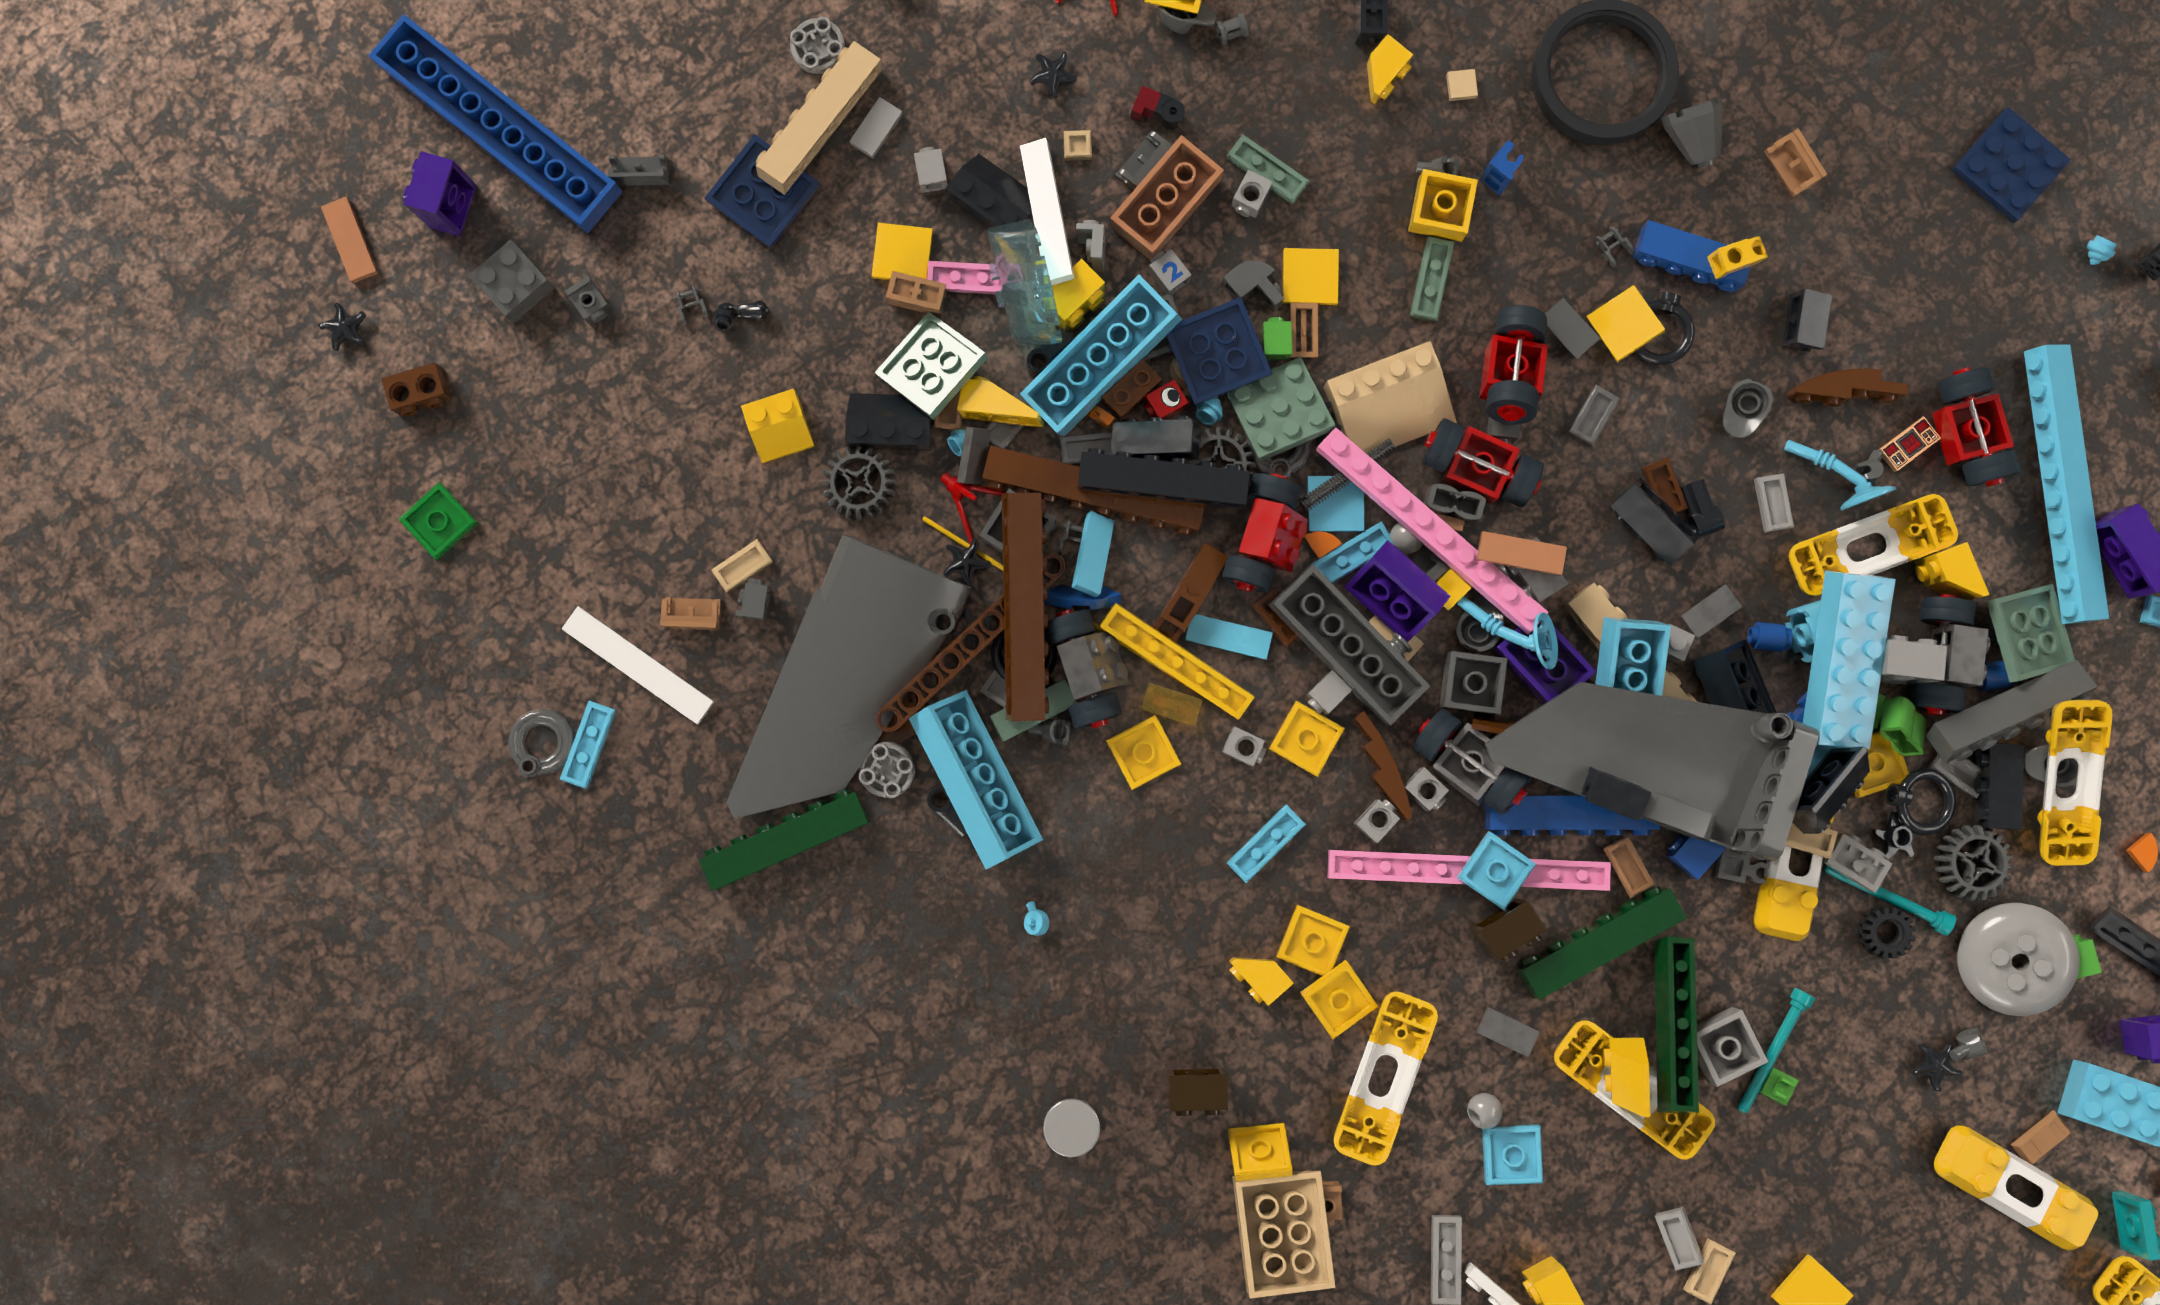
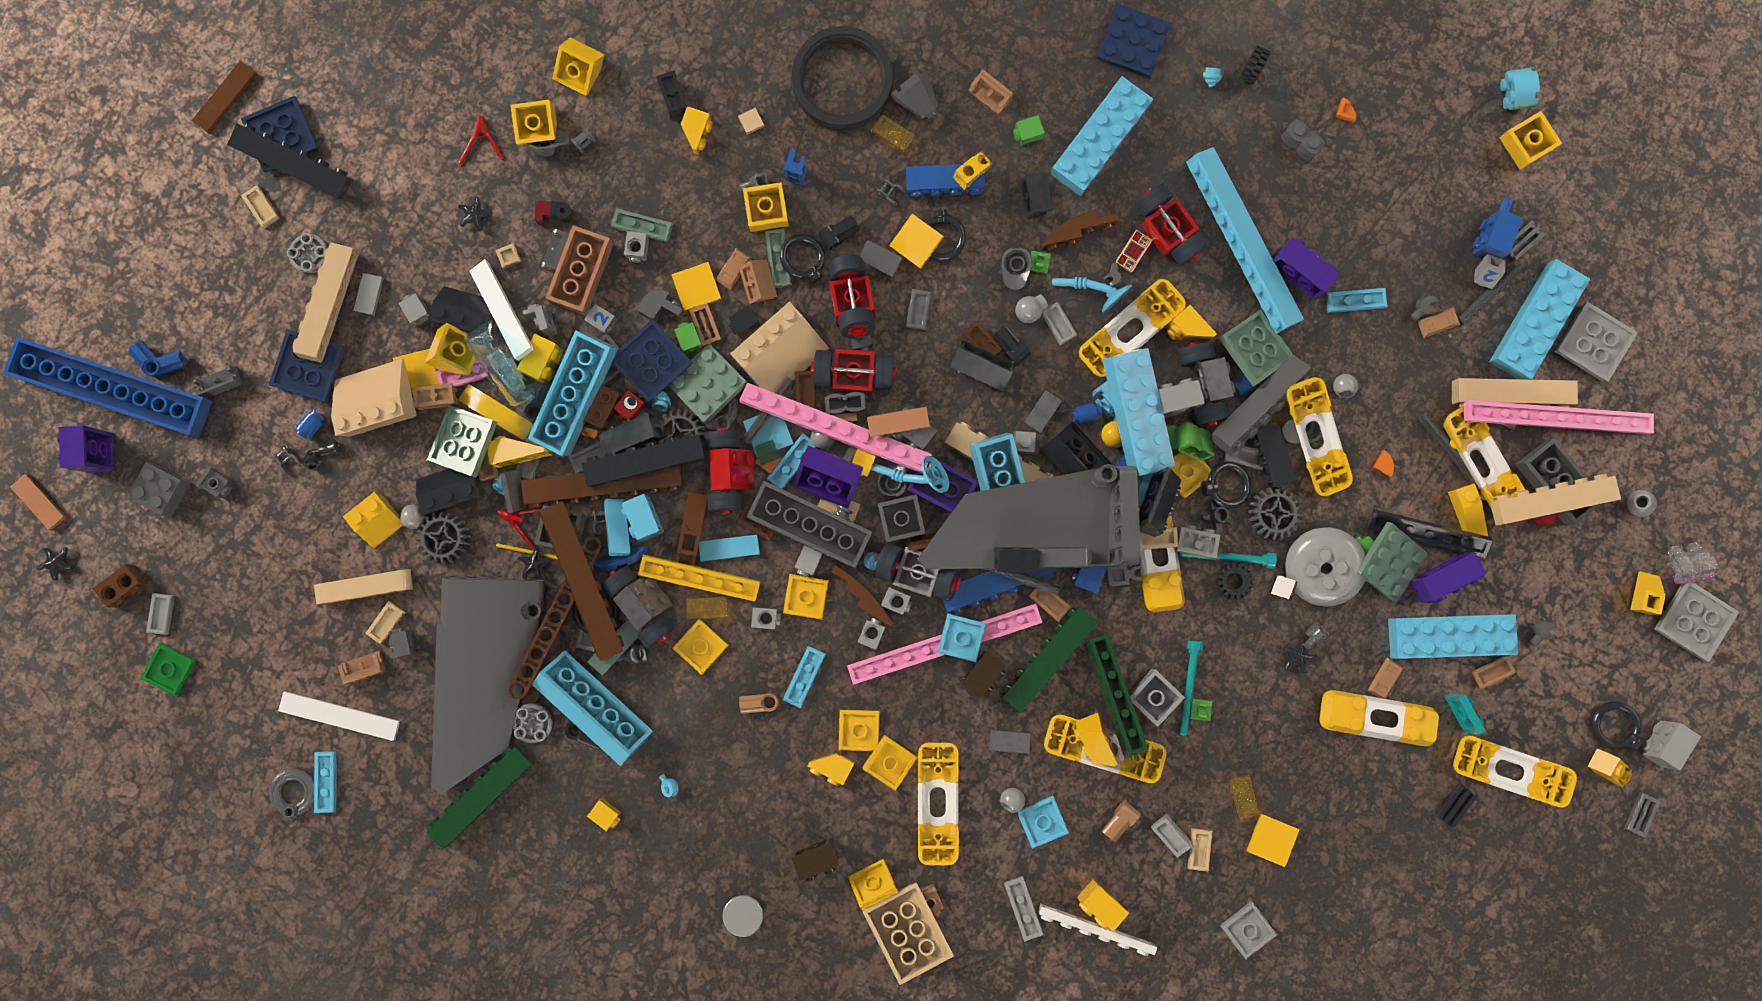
camera: 20 degrees left, 0 degrees up
none -> blue piece [128,341,187,379]
none -> light grey tile [146,593,175,635]
none -> blue brick [295,409,325,439]
none -> tan beam [314,569,413,605]
none -> tan slope [331,359,417,437]
none -> light grey piece [401,504,426,529]
none -> yellow slope [425,323,482,375]
none -> yellow slope [458,384,534,441]
none -> yellow brick [587,798,621,831]
none -> medium azure brick [621,494,665,542]
none -> medium nougat tile [715,248,752,291]
none -> black brick [728,305,760,337]
none -> medium nougat hinge [739,260,777,304]
none -> medium nougat piece [739,693,780,714]
none -> clear green tile [755,439,780,465]
none -> black piece [779,234,825,284]
none -> reddish brown plate [795,371,816,409]
none -> black piece [818,215,860,251]
none -> medium azure piece [864,552,880,570]
none -> clear yellow plate [872,114,915,153]
none -> dark grey axle [985,569,1061,596]
none -> bright green brick [1013,115,1045,146]
none -> light grey piece [1015,294,1048,323]
none -> bright green tile [1030,251,1051,275]
none -> medium azure brick [1050,76,1153,197]
none -> yellow piece [1101,421,1122,448]
none -> medium nougat piece [1101,800,1141,843]
none -> clear yellow plate [1229,775,1260,819]
none -> tile [1271,575,1297,601]
none -> light grey piece [1333,374,1359,398]
none -> sand green plate [1357,522,1428,603]

